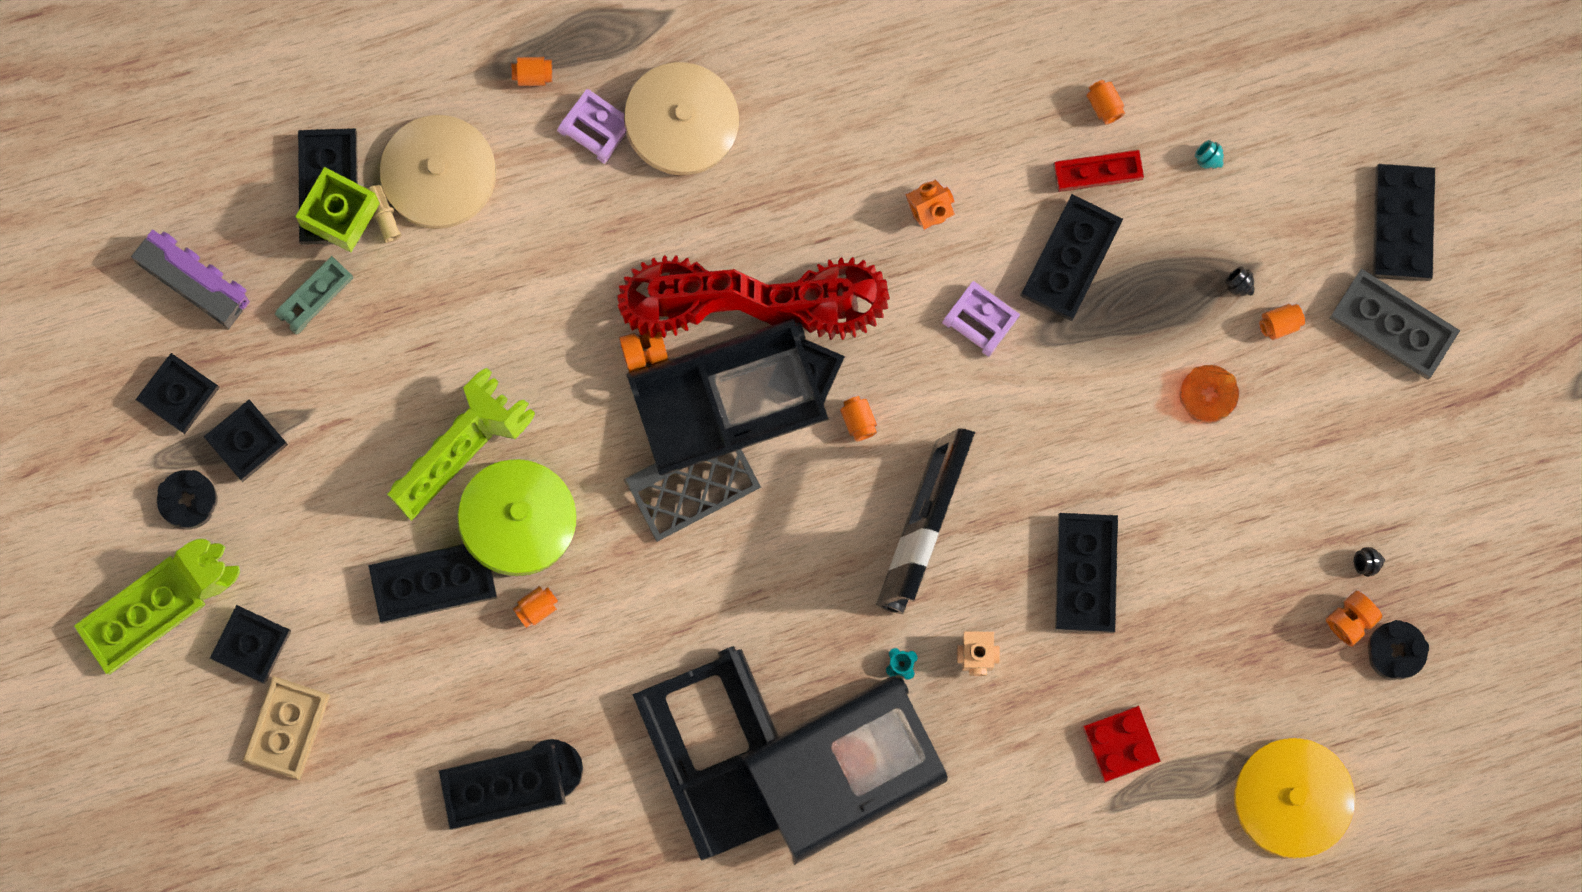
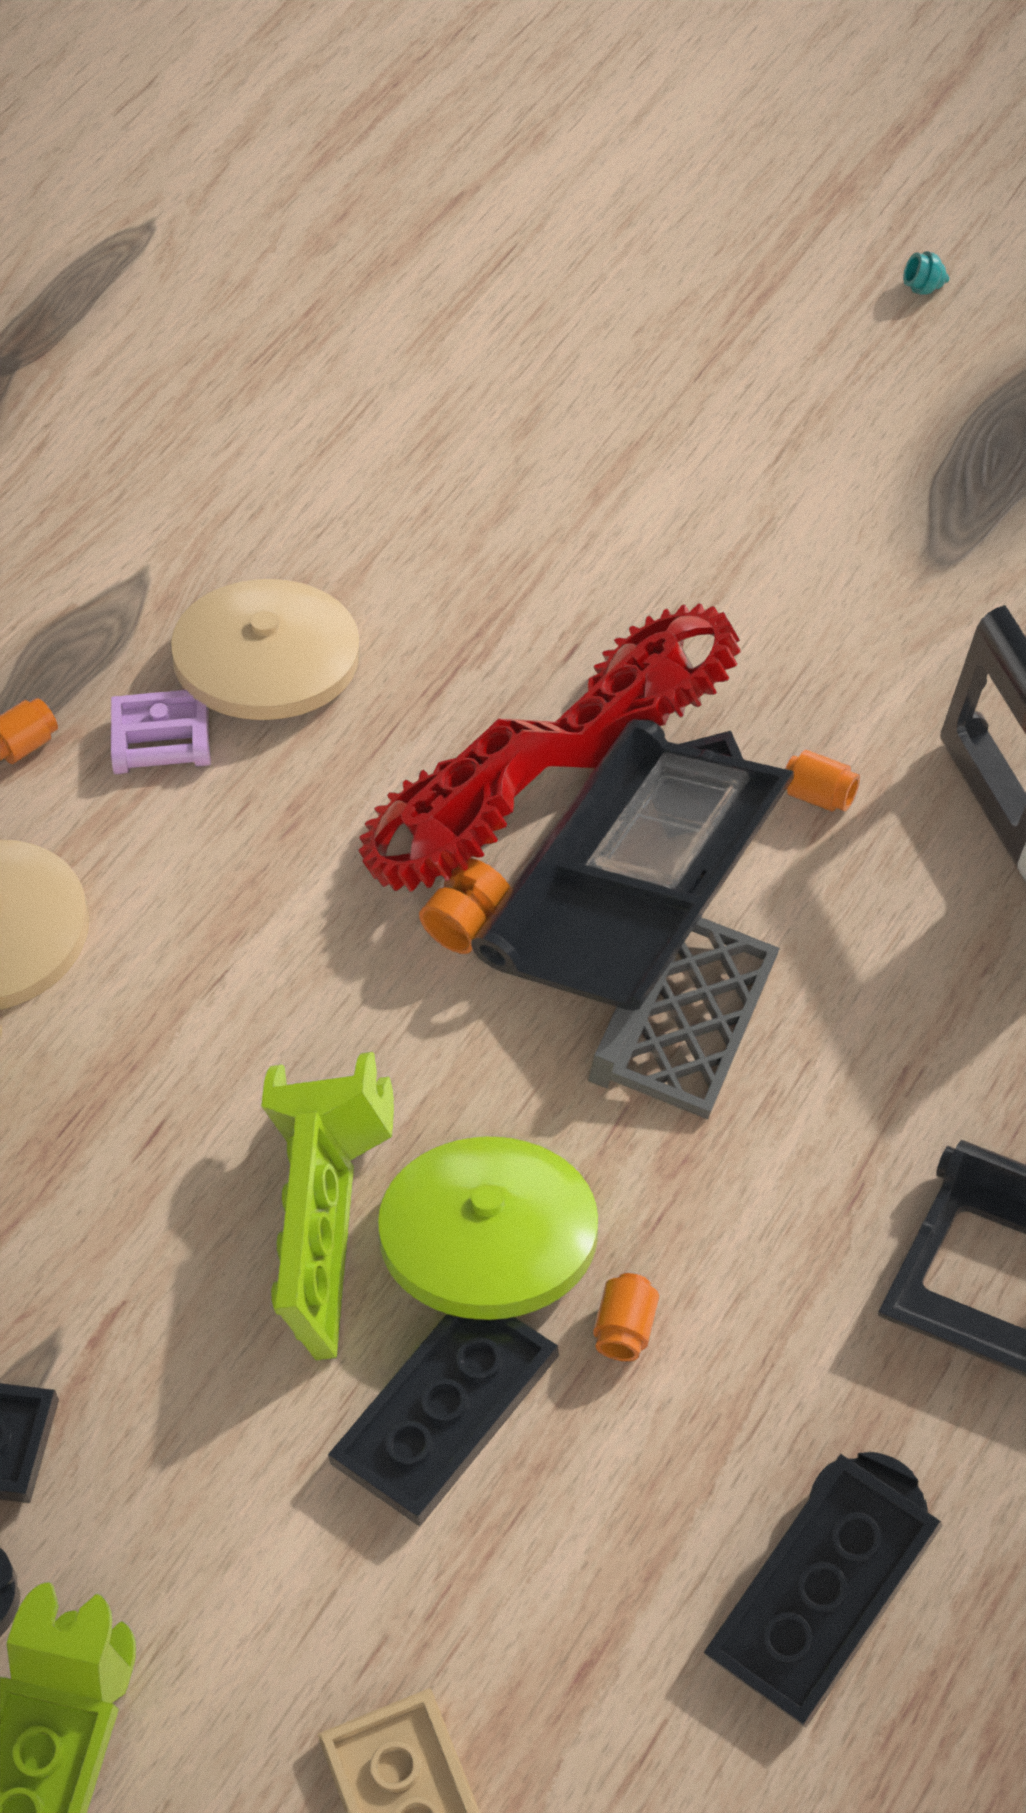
camera: 30 degrees left, 25 degrees down
black plate [210,605,291,684] -> none
orange brick [905,180,955,230] -> none
lavender plate [942,281,1020,357] -> none
black plate [1021,194,1123,321] -> none
red plate [1054,150,1144,192] -> none
orange brick [1086,80,1125,125] -> none

